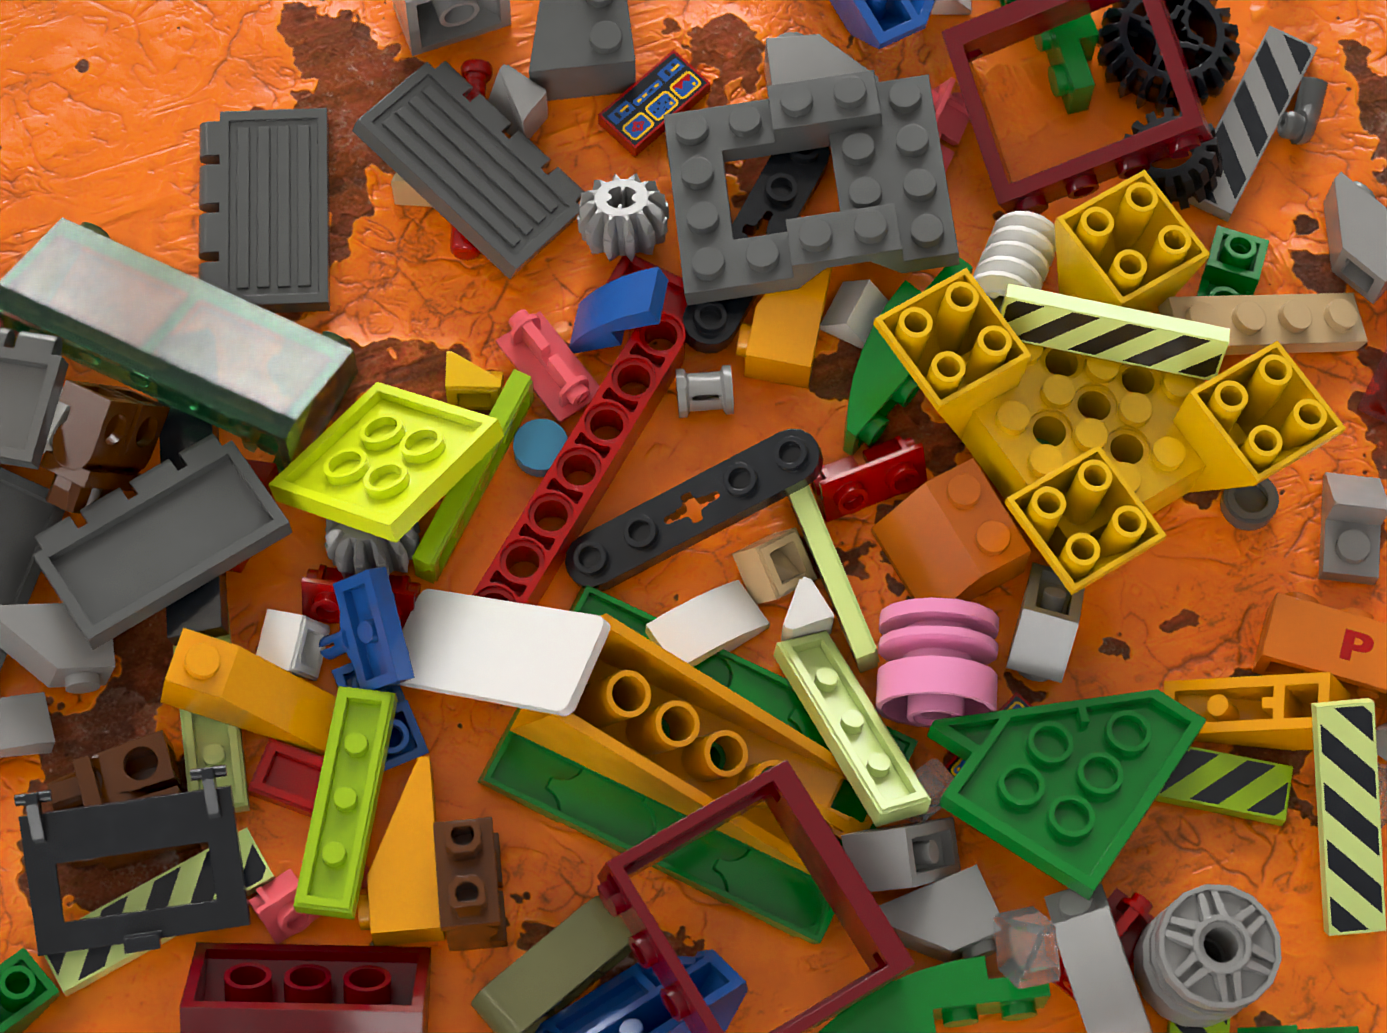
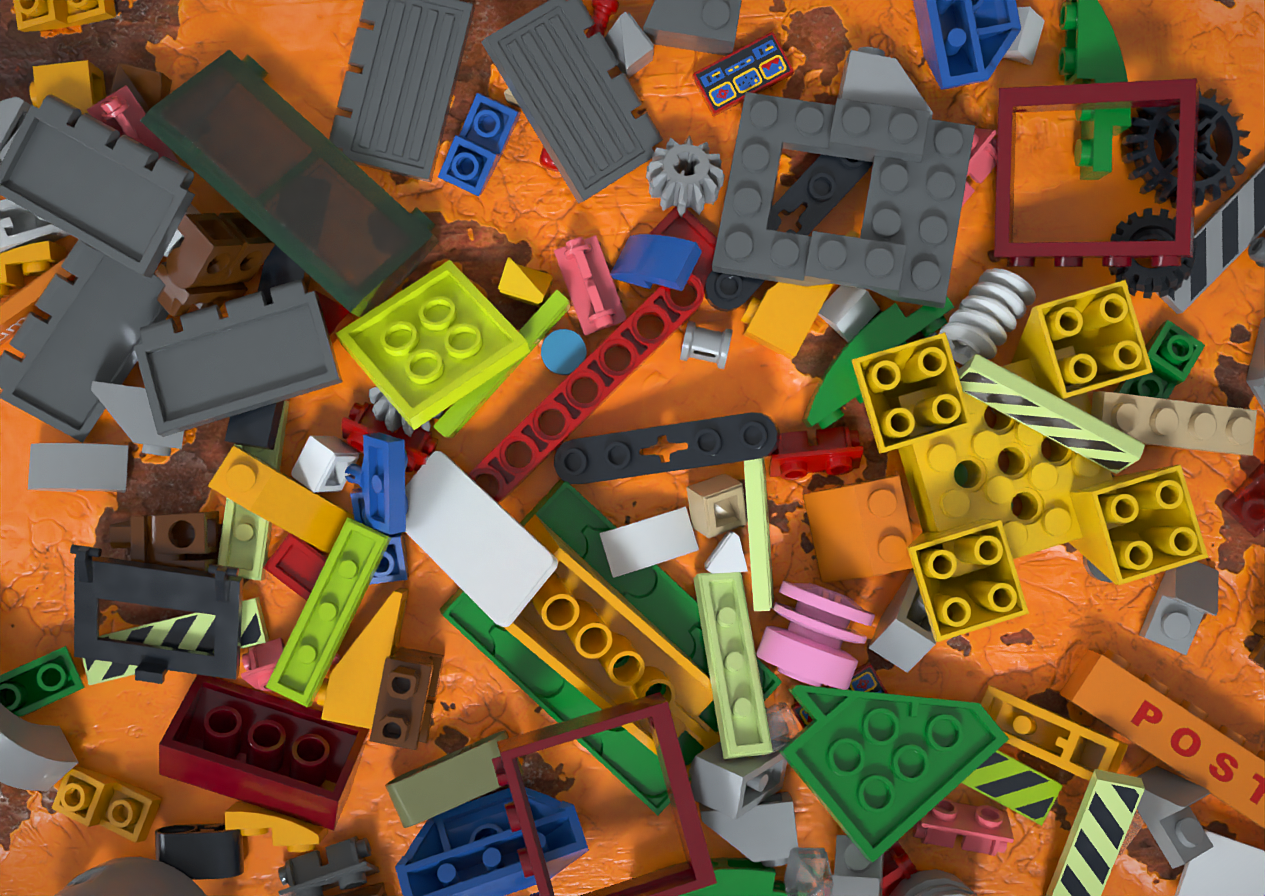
camera: 20 degrees right, 20 degrees up
none -> blue slope [438,93,521,197]
none -> coral hinge [913,798,1014,856]

